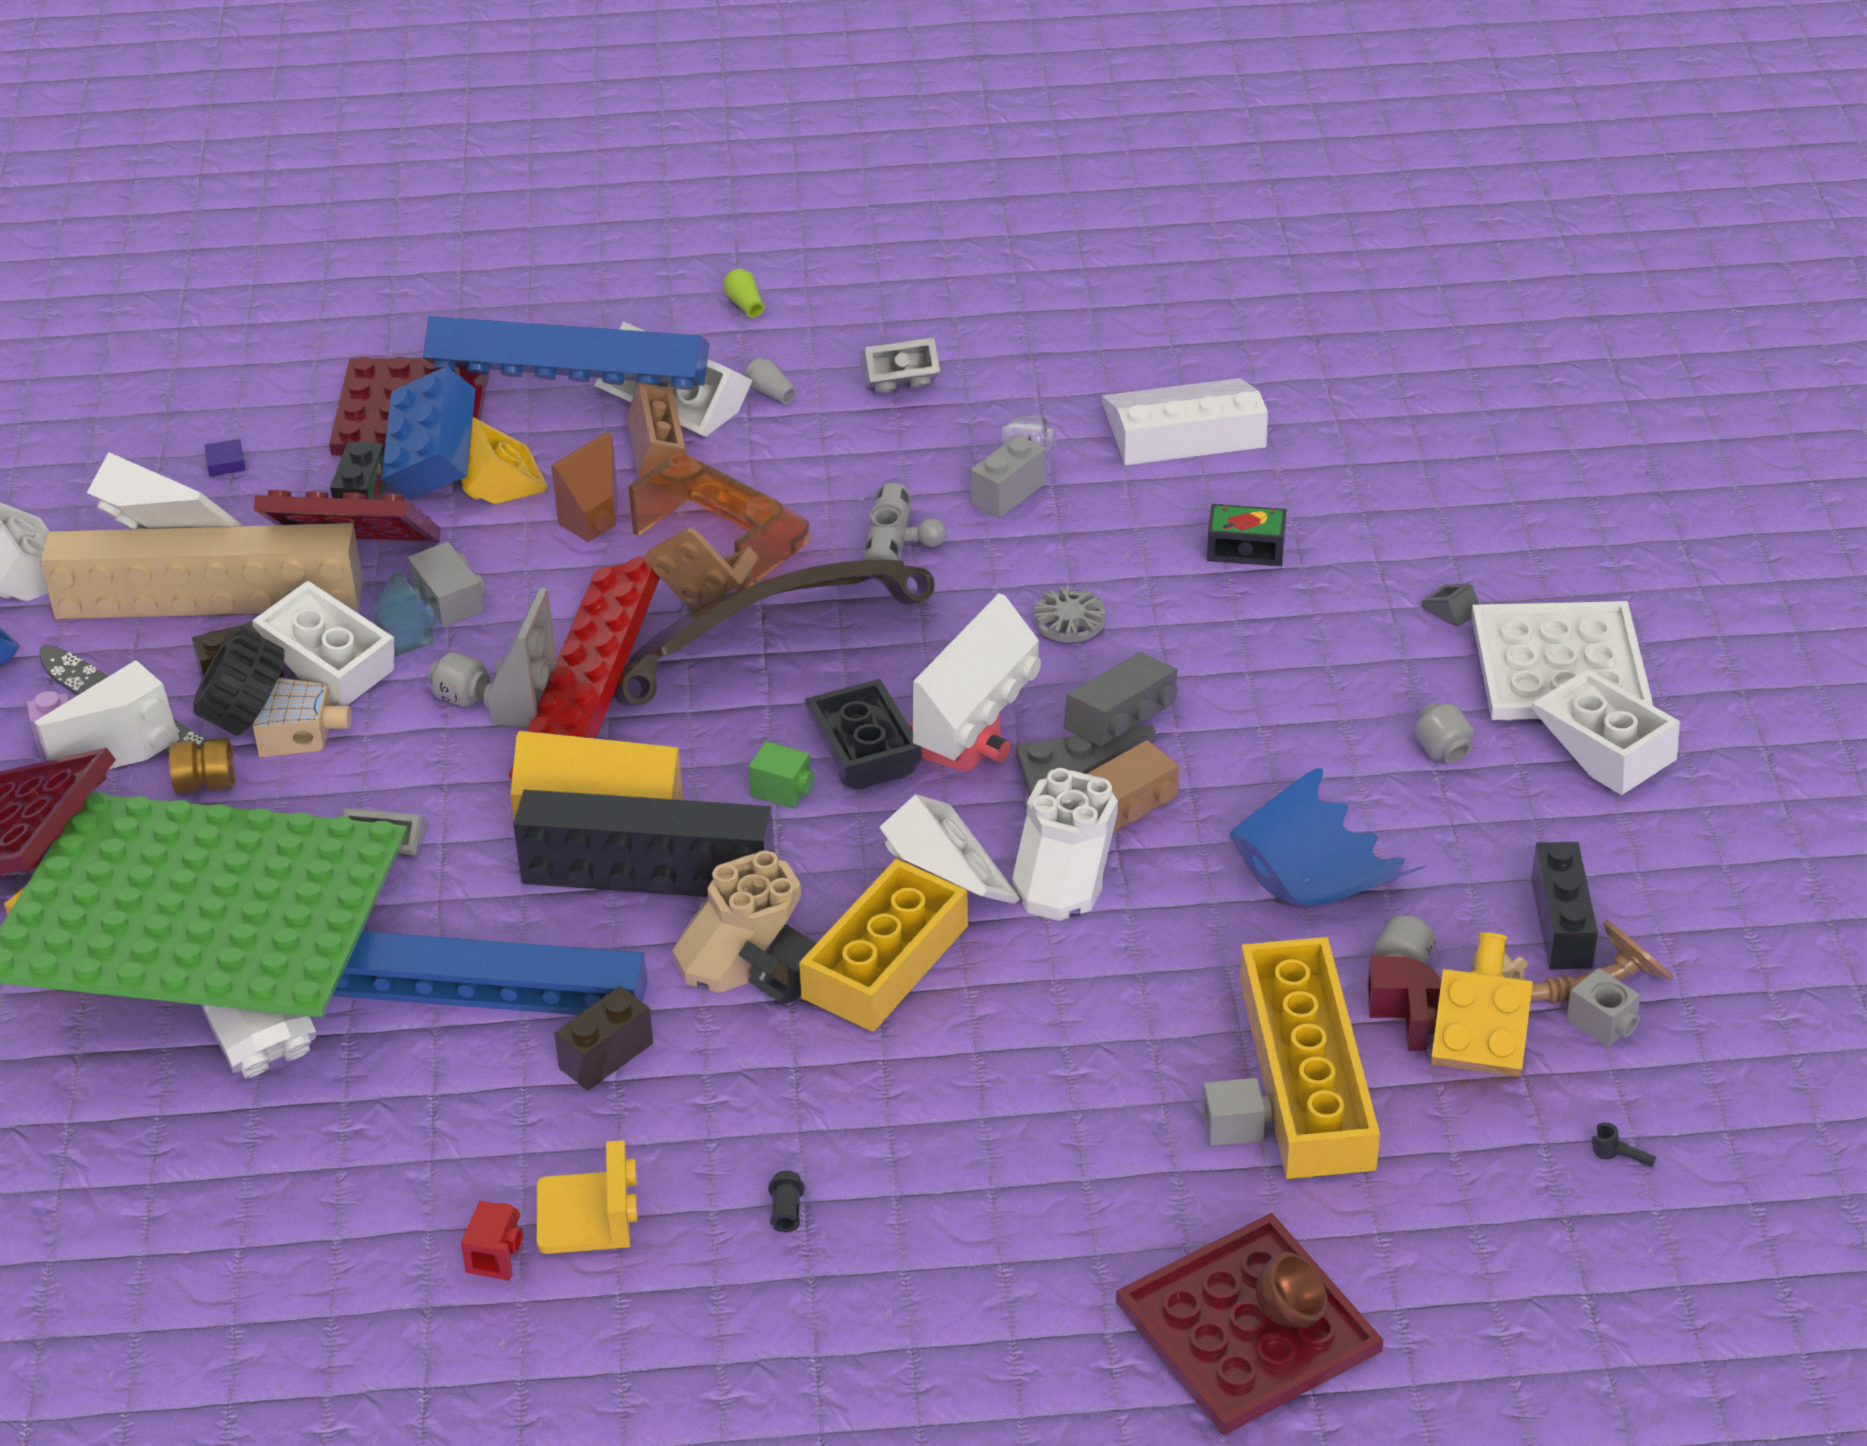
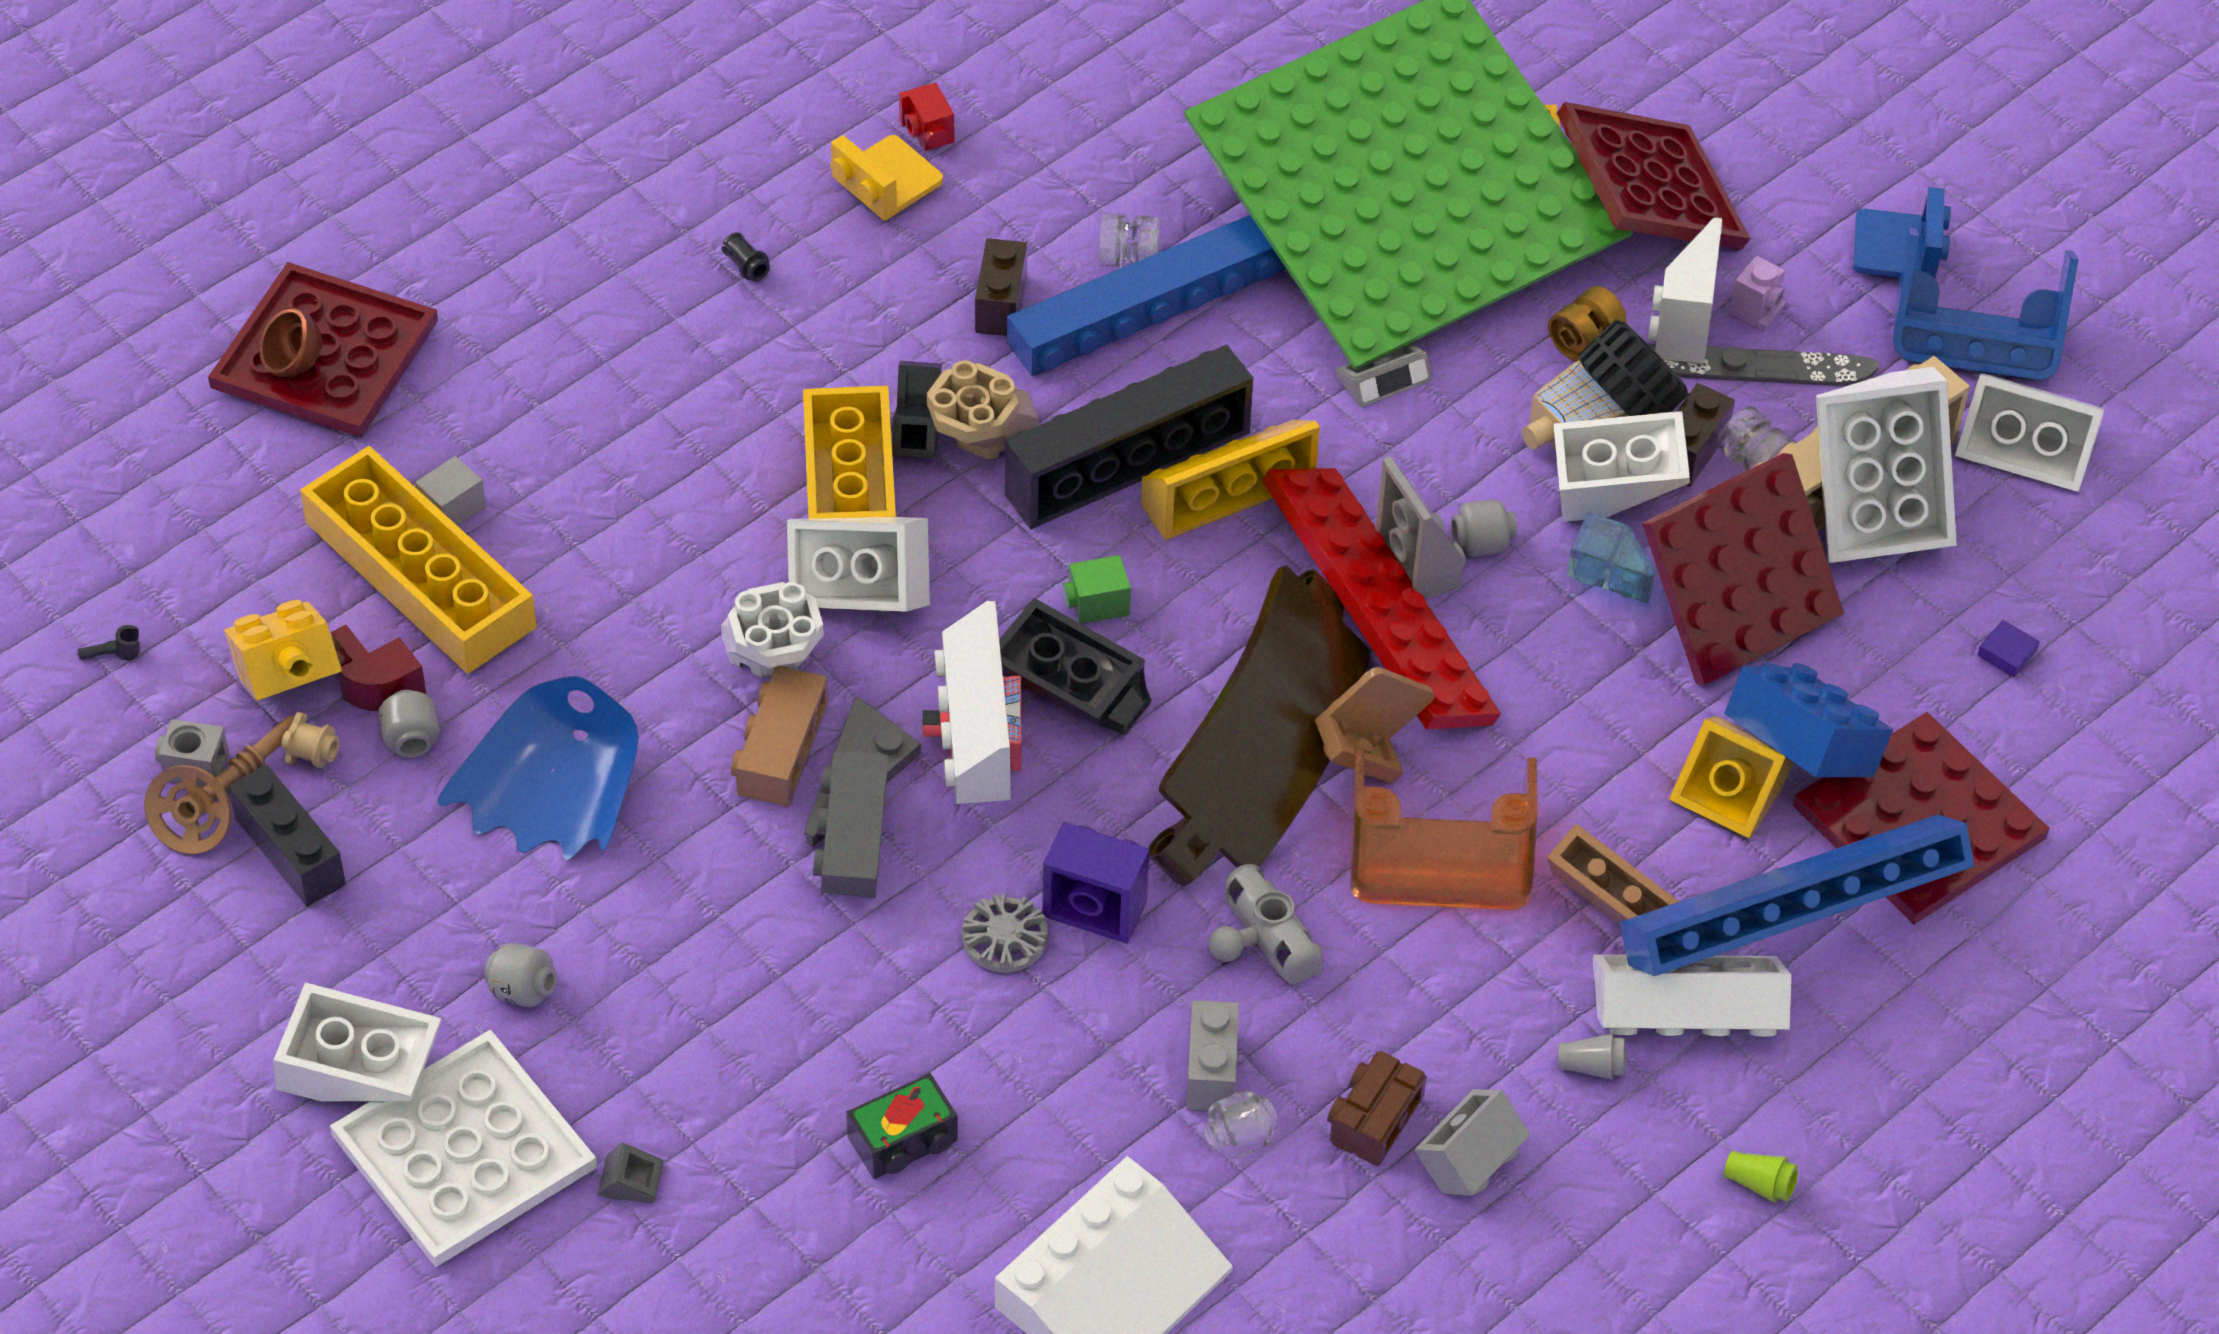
camera: 140 degrees right, 10 degrees up
black brick [330,442,387,500] -> none
light grey brick [407,542,486,627] -> none
dark orange slope [551,432,618,542] -> none
none -> dark purple brick [1042,821,1150,944]
none -> clear wheel [1099,213,1160,268]
none -> reddish brown brick [1327,1050,1427,1166]
none -> clear wheel [1717,406,1797,471]

